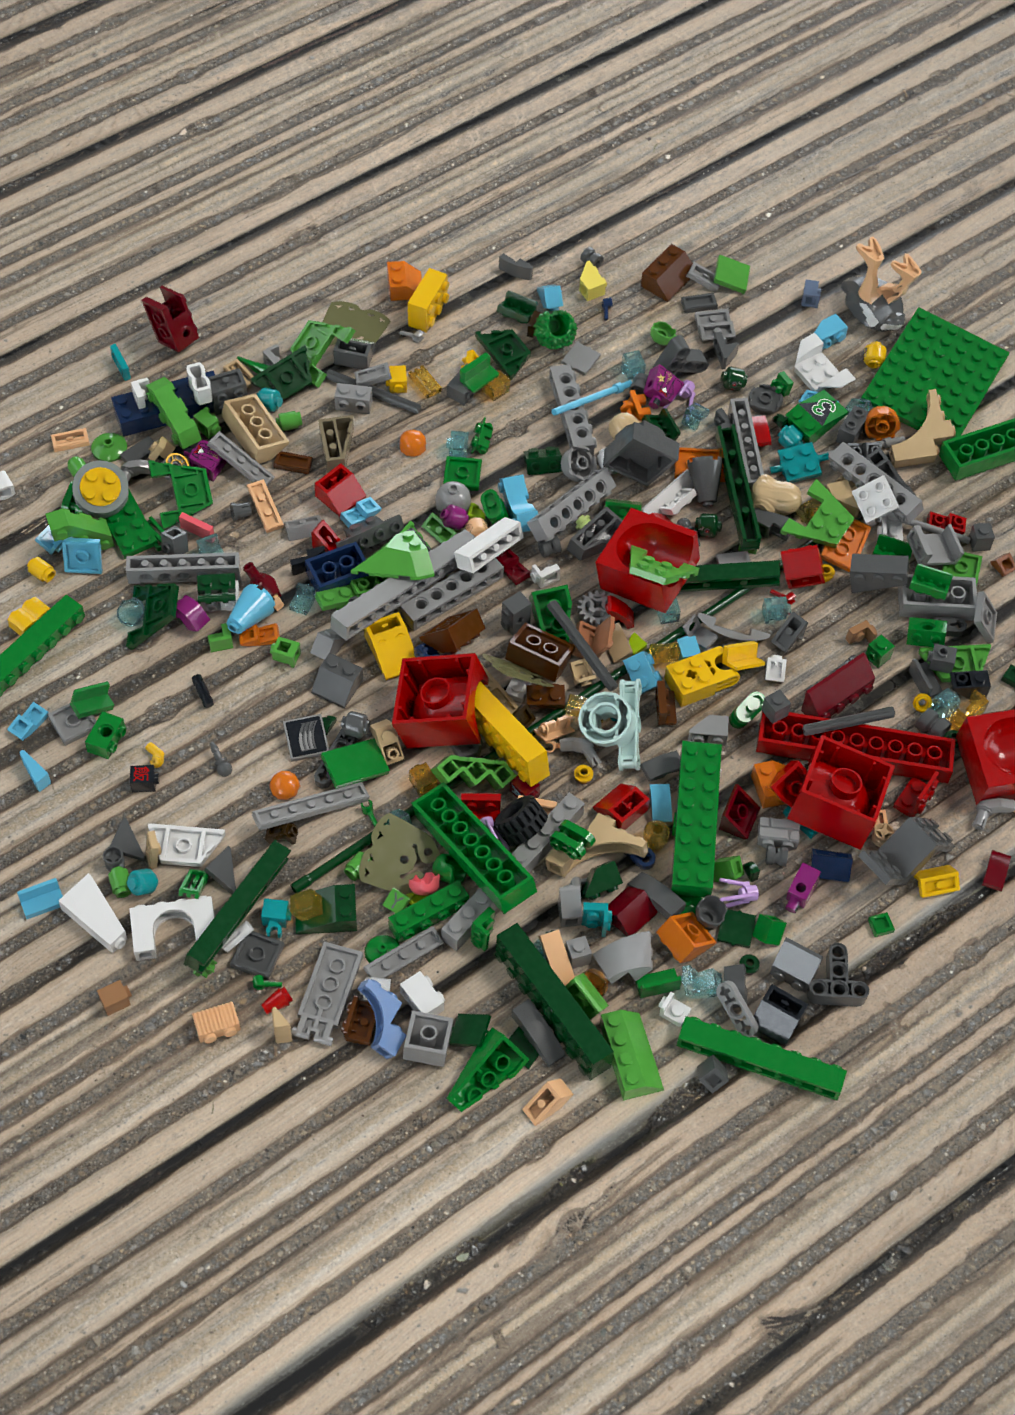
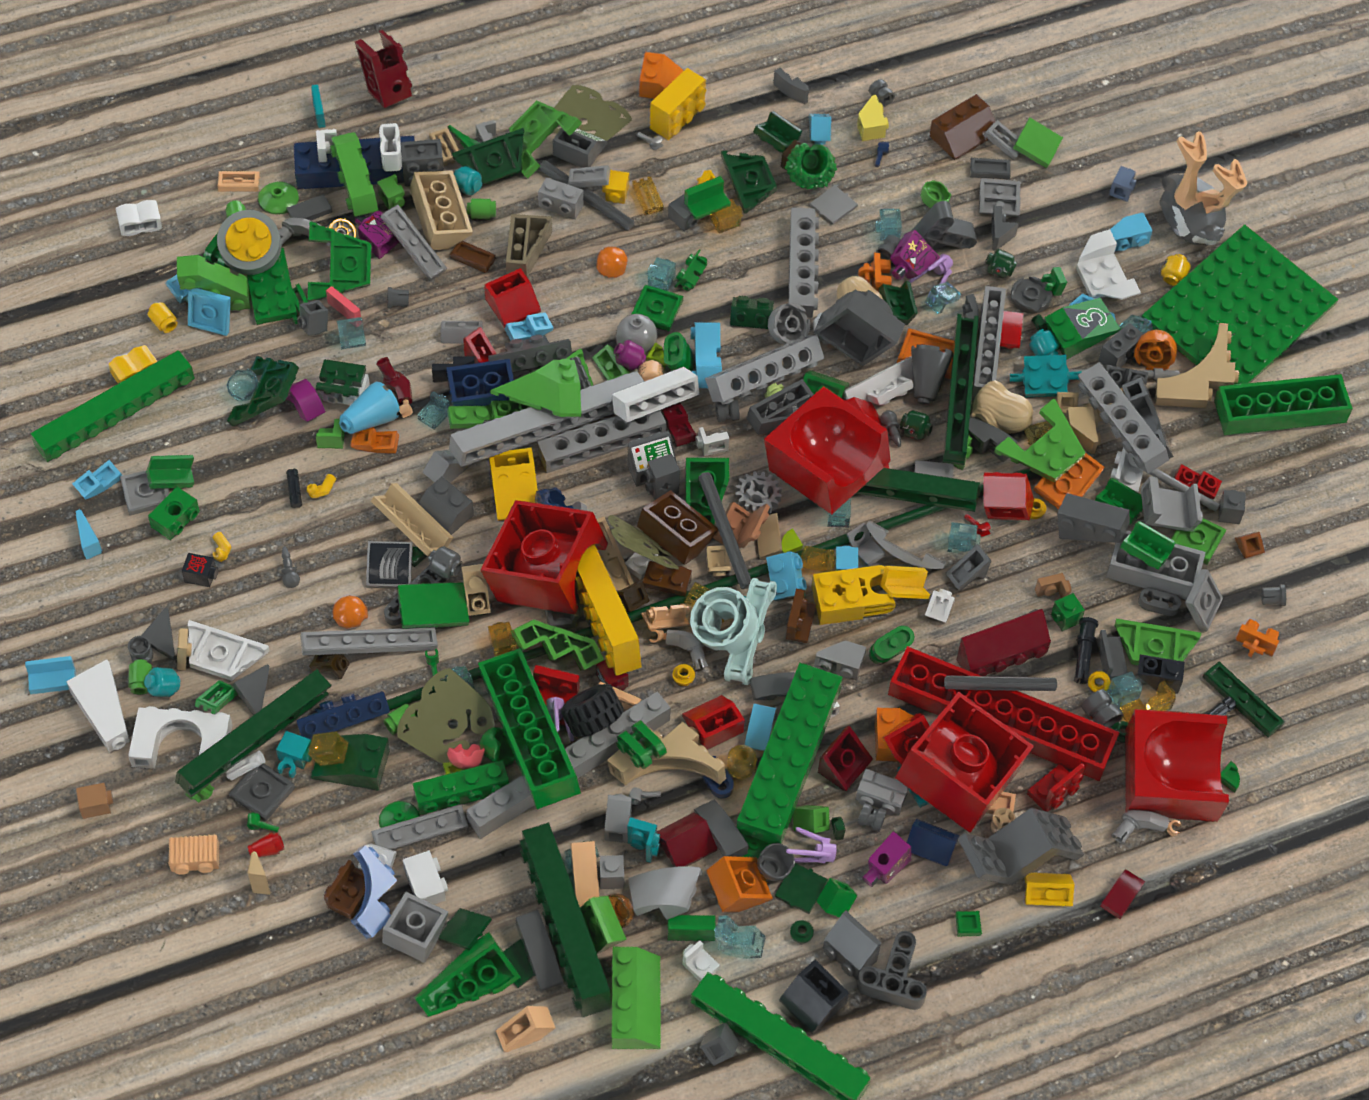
camera: 15 degrees right, 0 degrees up
light grey brick [126,552,241,584] -> none
tan bracket [148,436,176,461] -> none
light nougat tile [247,479,284,533] -> none
bright green brick [270,637,301,668] -> none
light grey hinge [291,941,364,1046] -> none
bright green tile [383,888,411,913] -> none
reddish brown slope [419,608,486,654] -> none
green bracket [470,906,495,951] -> none
medium azure bar [552,380,633,416] -> none
dark green slope [581,861,623,900] -> none
red slope [605,595,634,629] -> none
bright green wing [629,545,700,585] -> none
light grey beam [716,980,758,1037] -> none
dark grey slope [724,964,748,1008] -> none
dark grey brick [761,690,791,724] -> none
white bracket [851,475,899,527] -> none
green brick [906,617,947,647] -> none
dark grey brick [927,644,957,674] -> none
none -> dark blue bracket [296,691,390,739]
none -> yellow arm [306,474,336,499]
none -> tan fence [371,483,454,556]
none -> slope [627,431,677,487]
none -> tan slope [1057,392,1079,413]
none -> black pin [1074,617,1099,684]

